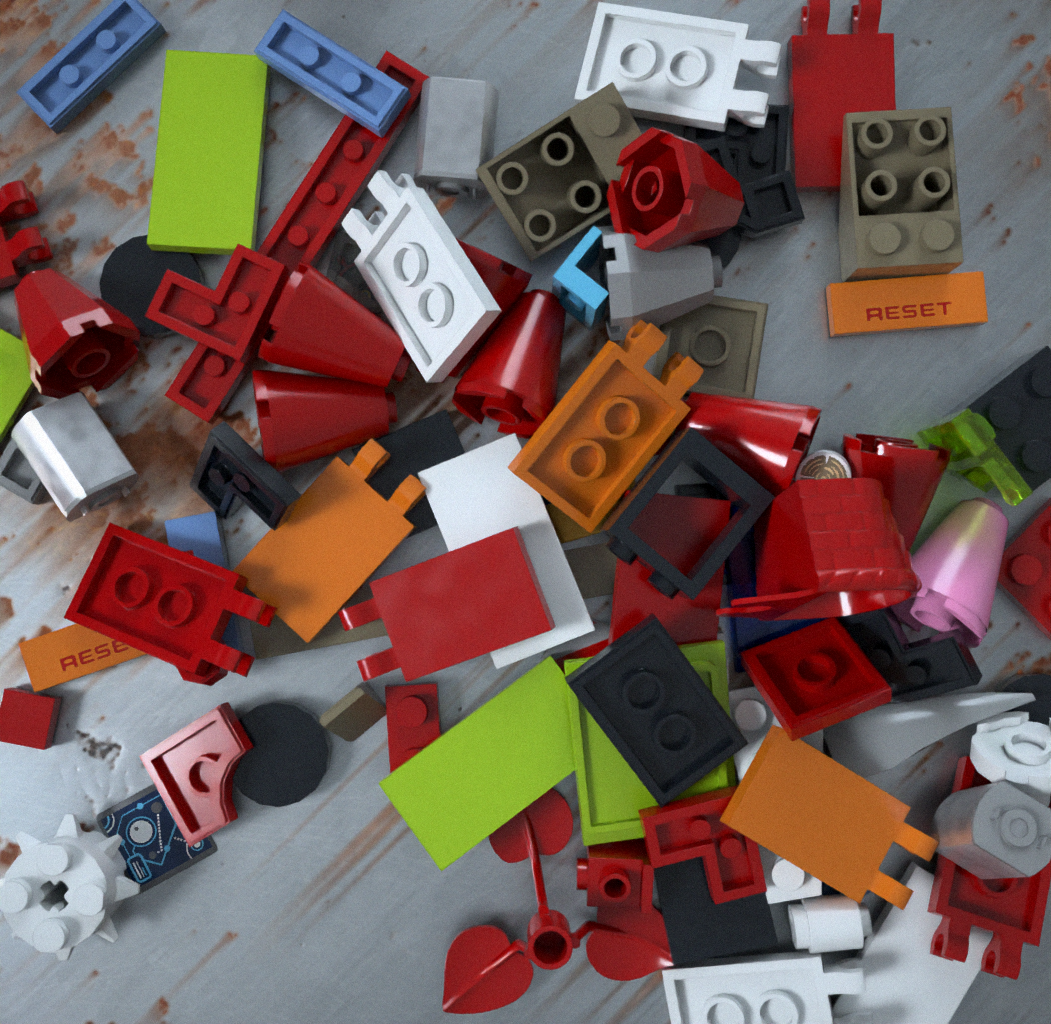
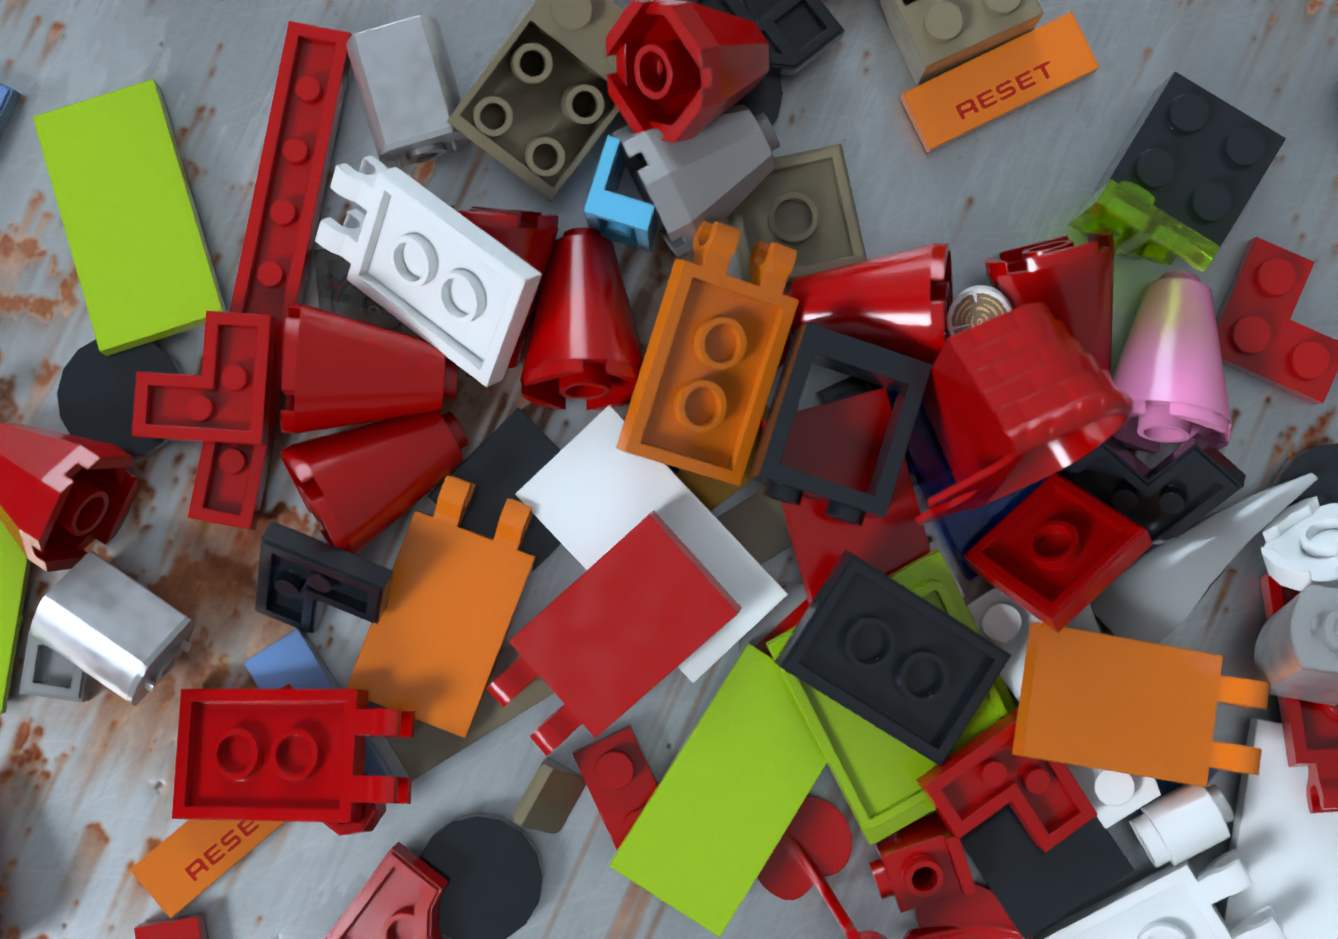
camera: 25 degrees left, 0 degrees up
medium blue tile [254,9,411,138] -> none

